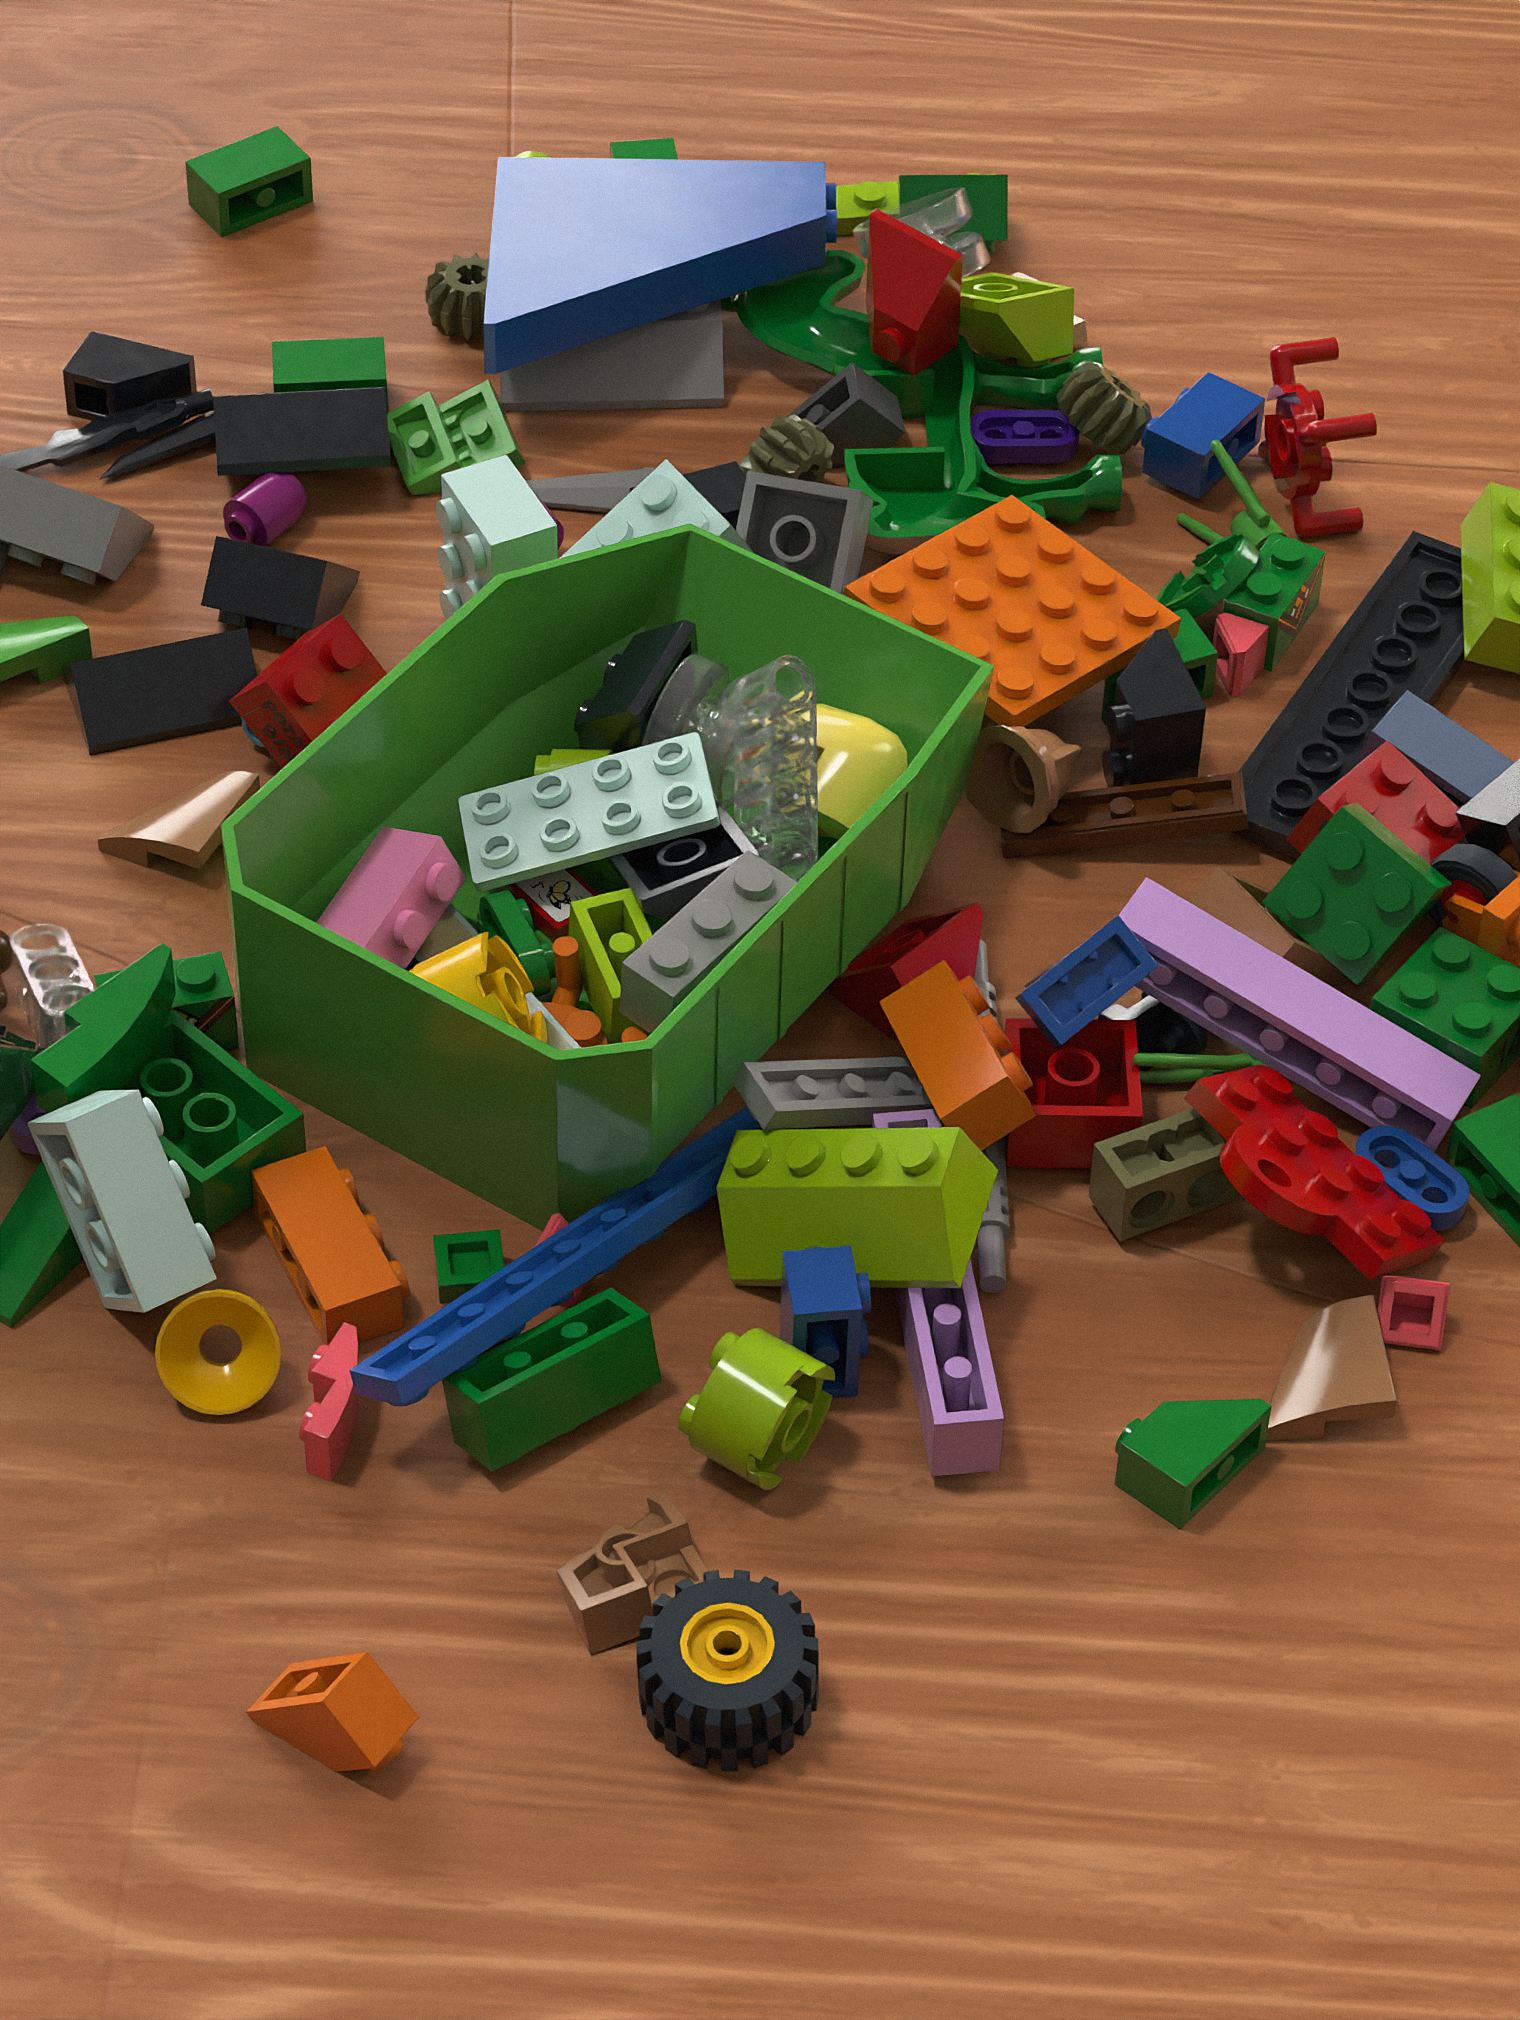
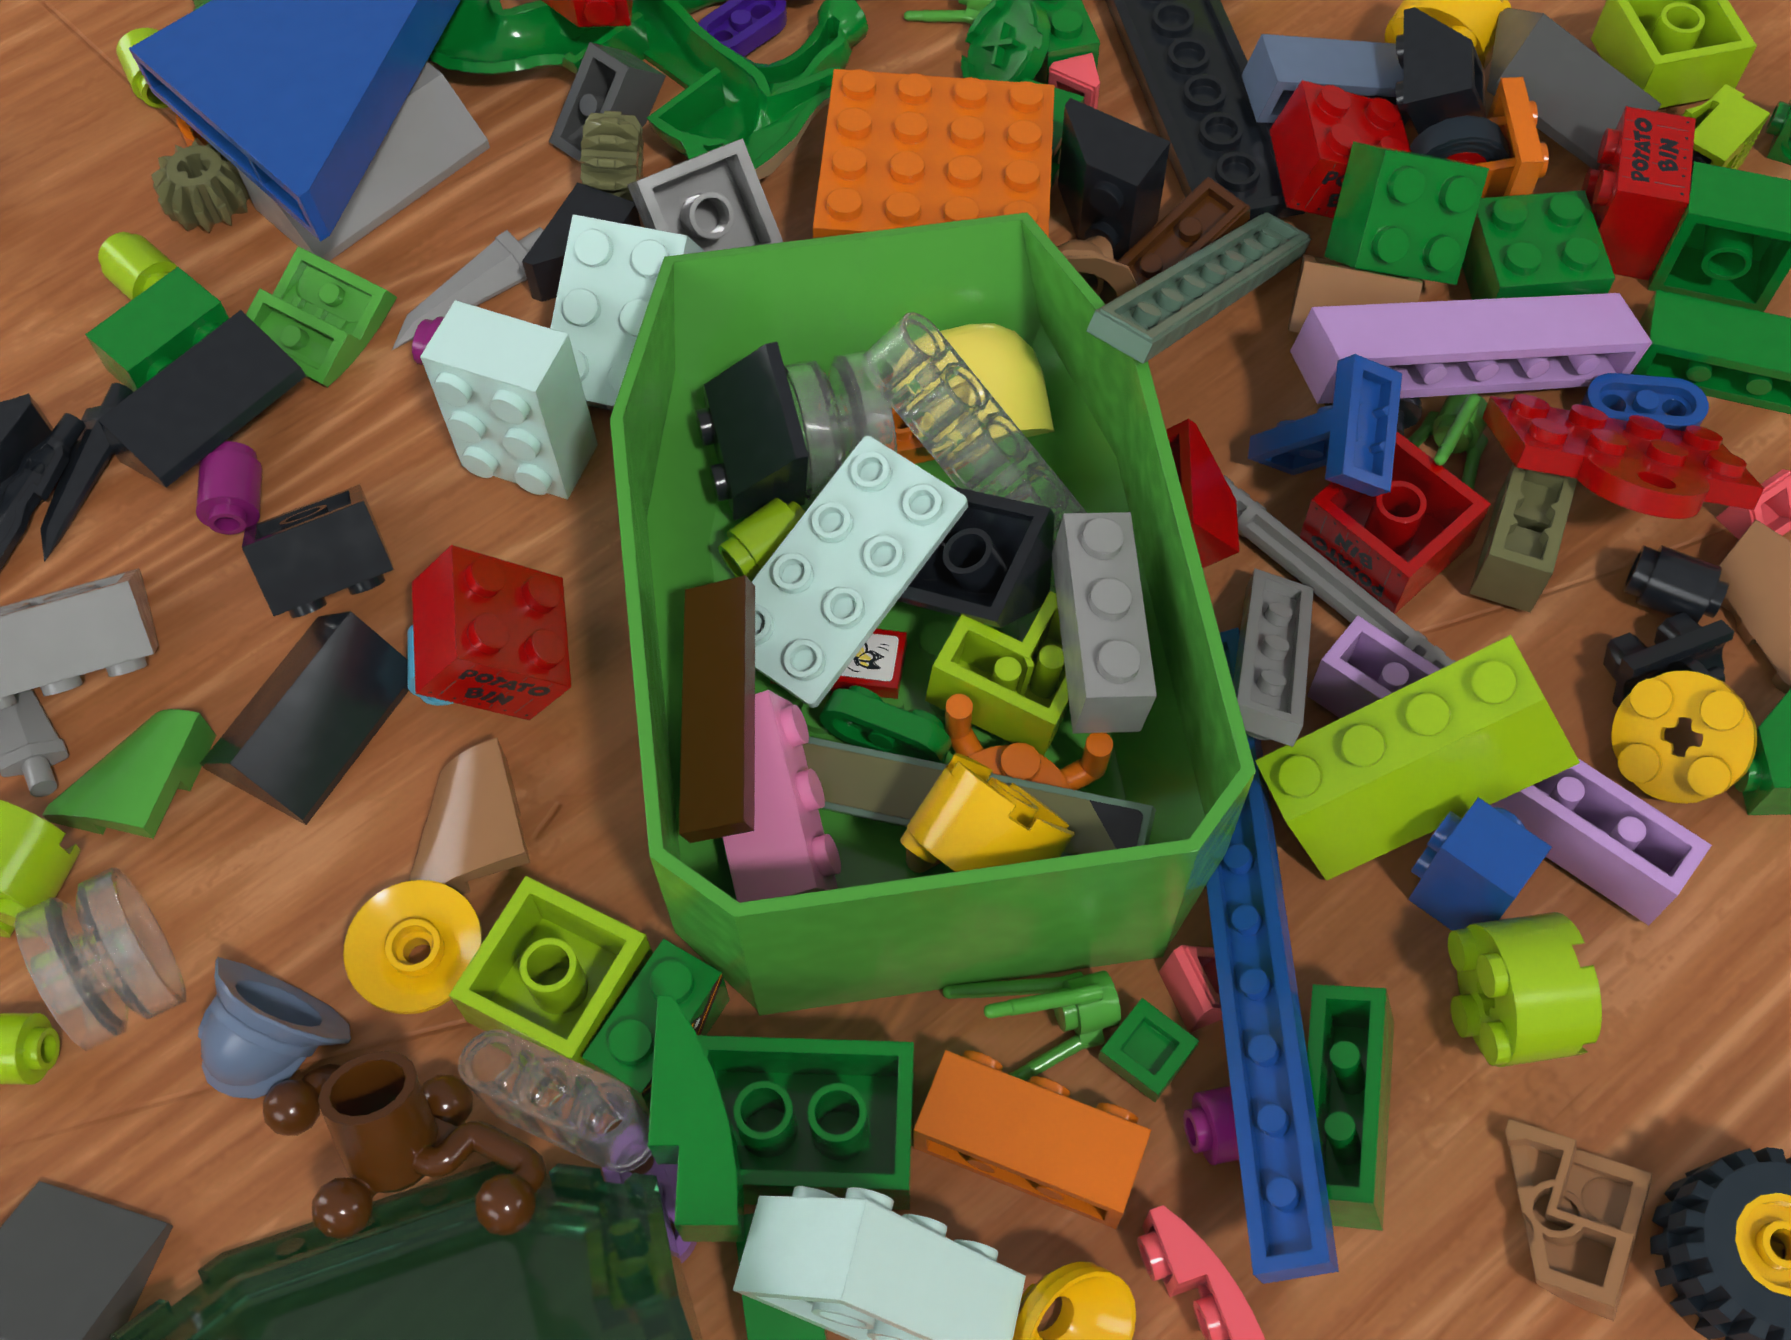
camera: 40 degrees left, 15 degrees up
orange brick [879,960,1036,1151] -> none
none -> lime brick [98,232,178,300]
none -> yellow dish [343,880,483,1014]
none -> lime brick [449,876,653,1083]
none -> reddish brown tile [679,575,755,843]
none -> bright green plant [942,970,1121,1081]
none -> sand green tile [1086,212,1312,364]
none -> black hips [1603,612,1735,708]
none -> yellow plate [1611,671,1757,804]
none -> black brick [1623,545,1729,623]

